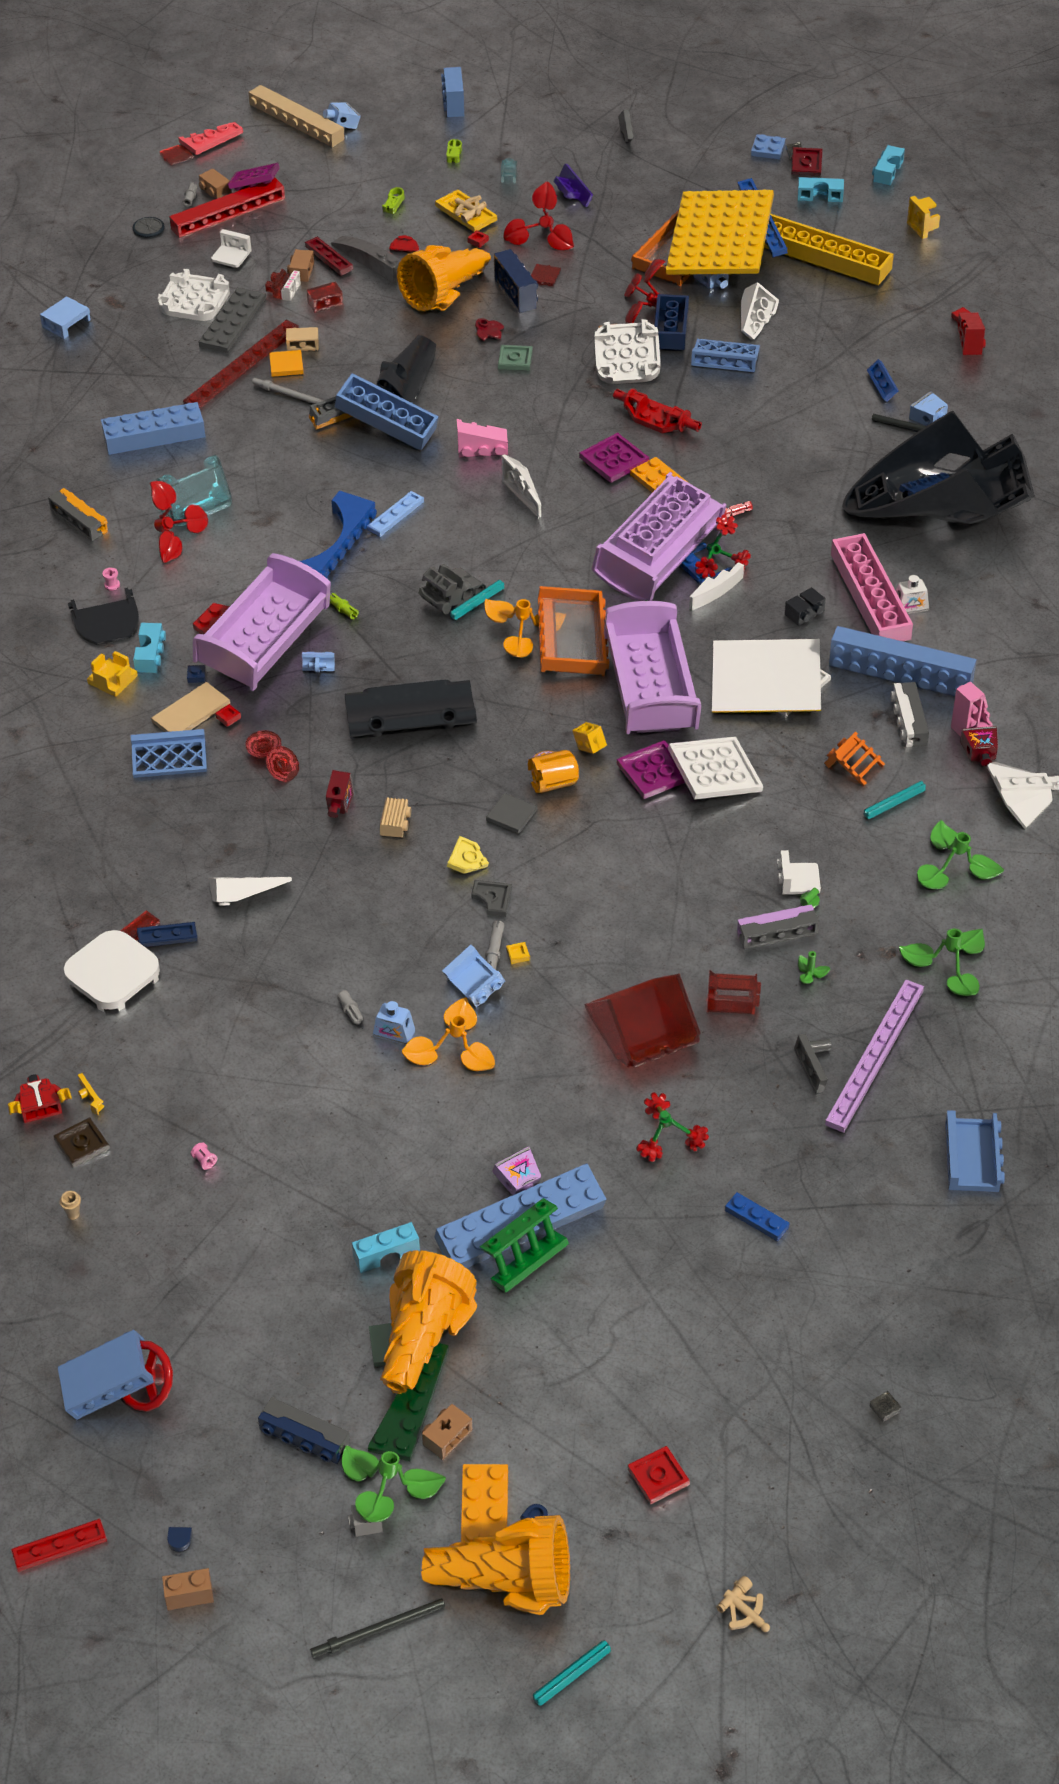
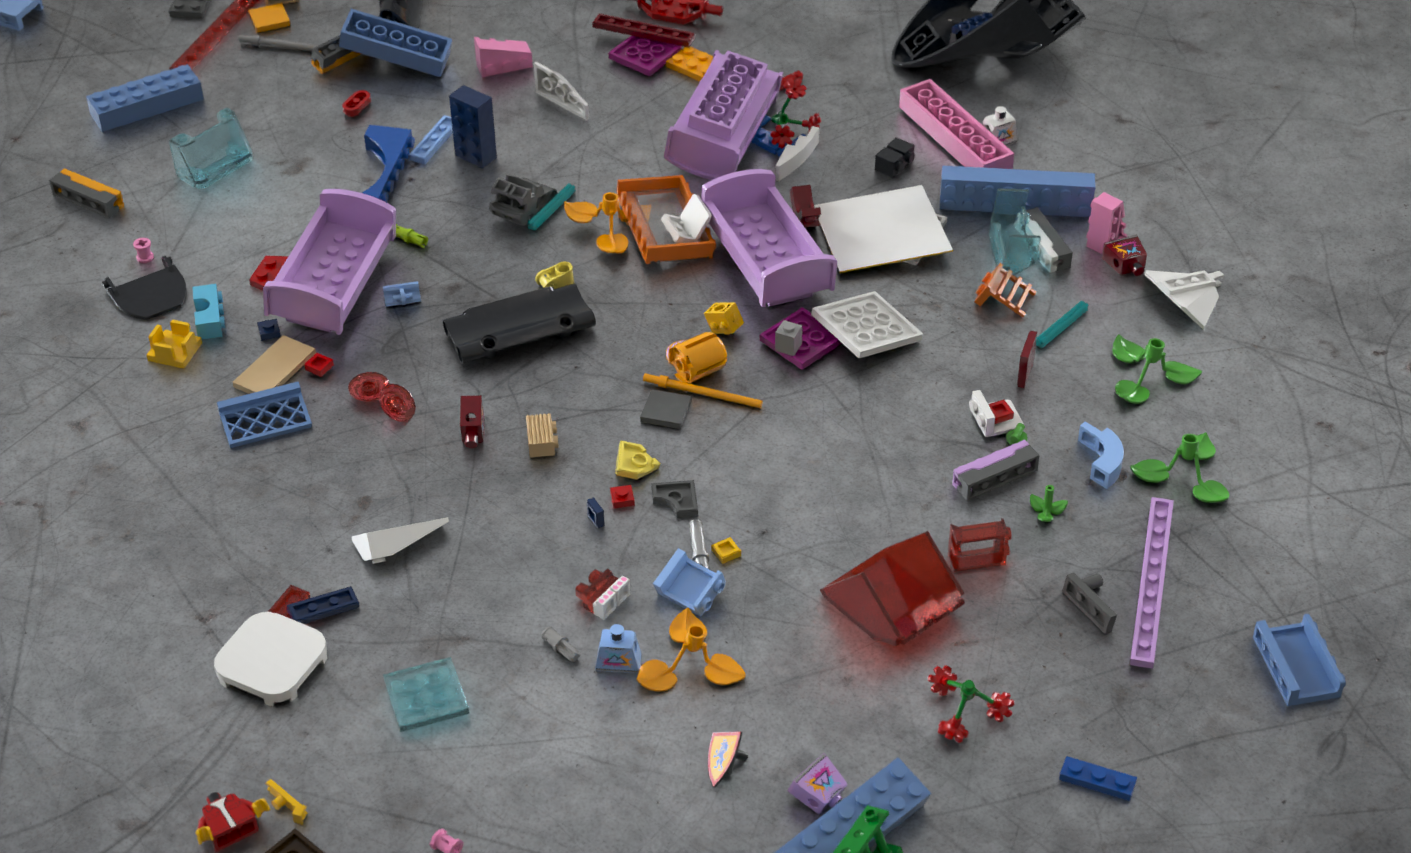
camera: 15 degrees left, 5 degrees down
red plant [150,481,208,563] -> none
none -> red plate [342,90,371,117]
none -> clear light blue plate [383,657,469,732]
none -> dark blue brick [449,85,497,168]
none -> light yellow piece [535,261,574,289]
none -> hips [575,568,630,620]
none -> dark blue tile [587,497,605,528]
none -> dark red tile [592,13,695,48]
none -> red plate [610,485,635,509]
none -> light orange bar [643,373,763,409]
none -> white bracket [661,194,712,244]
none -> shield [708,732,748,787]
none -> light grey brick [775,320,802,356]
none -> dark red arch [790,185,821,228]
none -> red plate [988,400,1014,424]
none -> clear light blue windscreen [989,188,1041,276]
none -> dark red tile [1017,330,1037,388]
none -> light blue arch [1078,421,1124,489]

